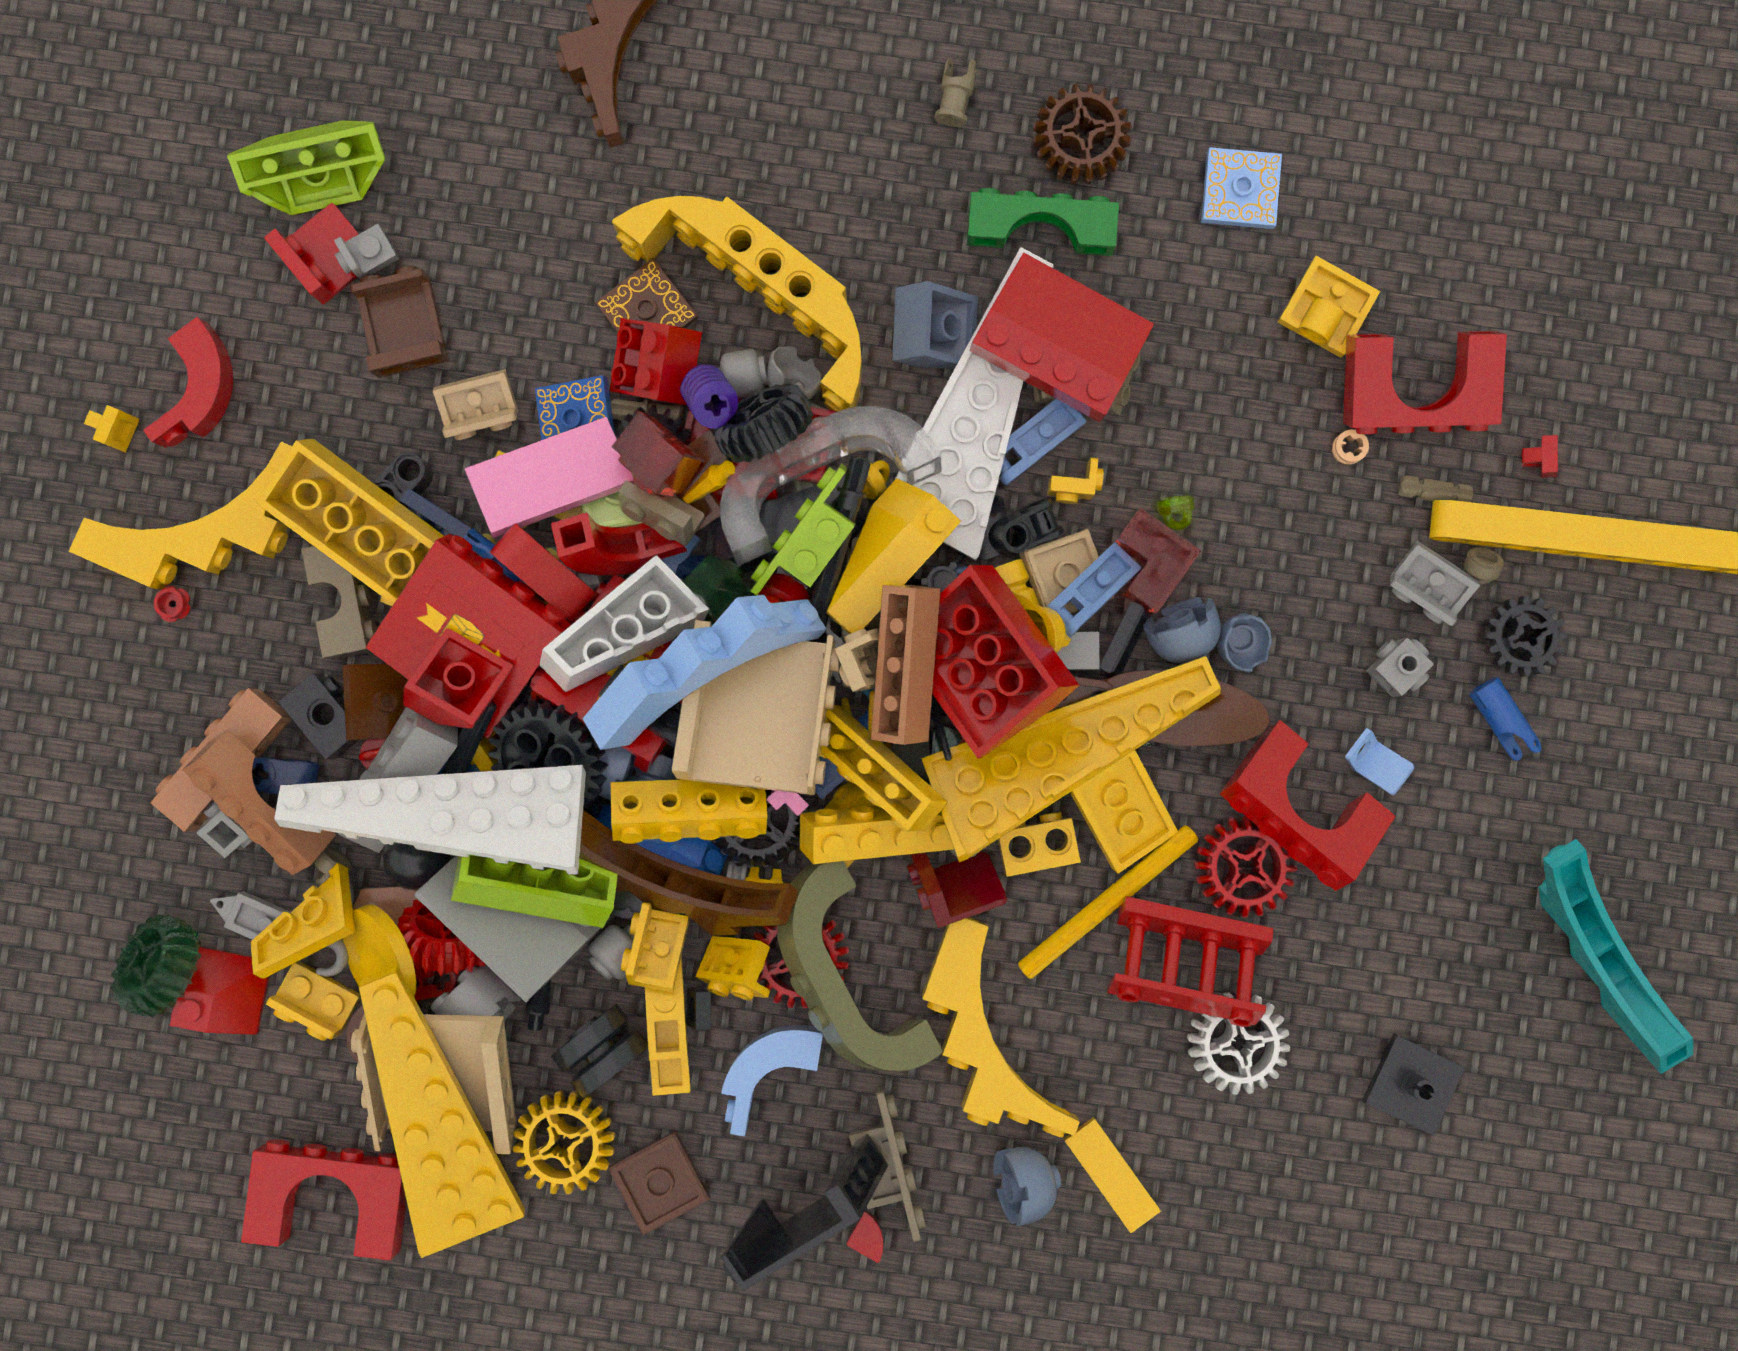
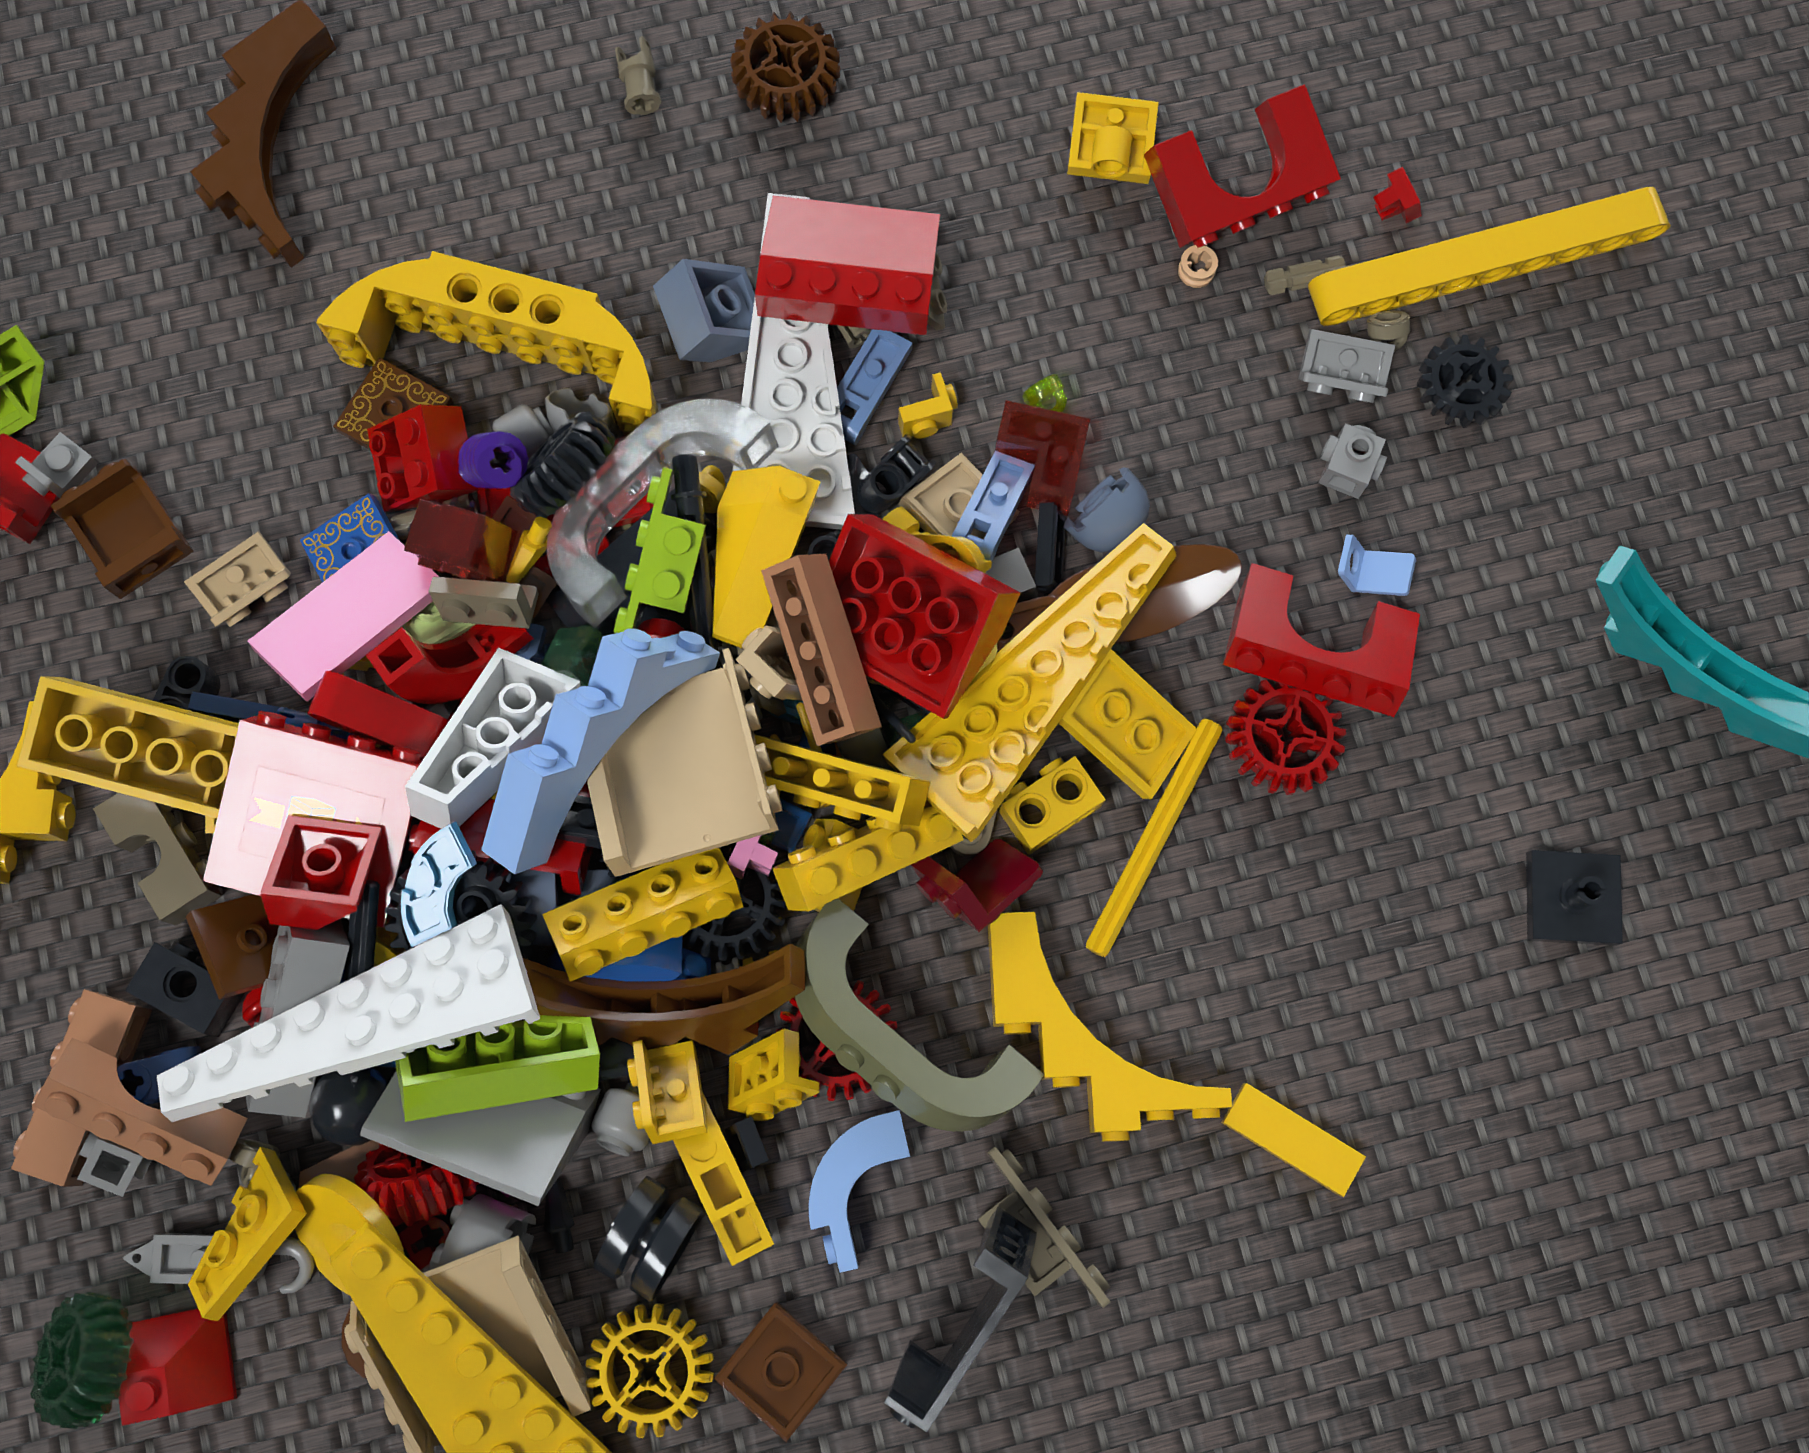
camera: 30 degrees left, 10 degrees down
yellow bracket [266,961,361,1041] -> none
red tile [846,1209,883,1264] -> none
green arch [966,188,1119,256] -> none
sand blue cylinder [993,1147,1061,1226] -> none
red fence [1107,896,1273,1027] -> none
white gear [1187,992,1290,1095] -> none
light blue plate [1201,147,1282,229] -> none
sand blue hair [1216,613,1272,672] -> none
blue piece [1469,677,1542,761] -> none
none -> tile [401,821,477,947]

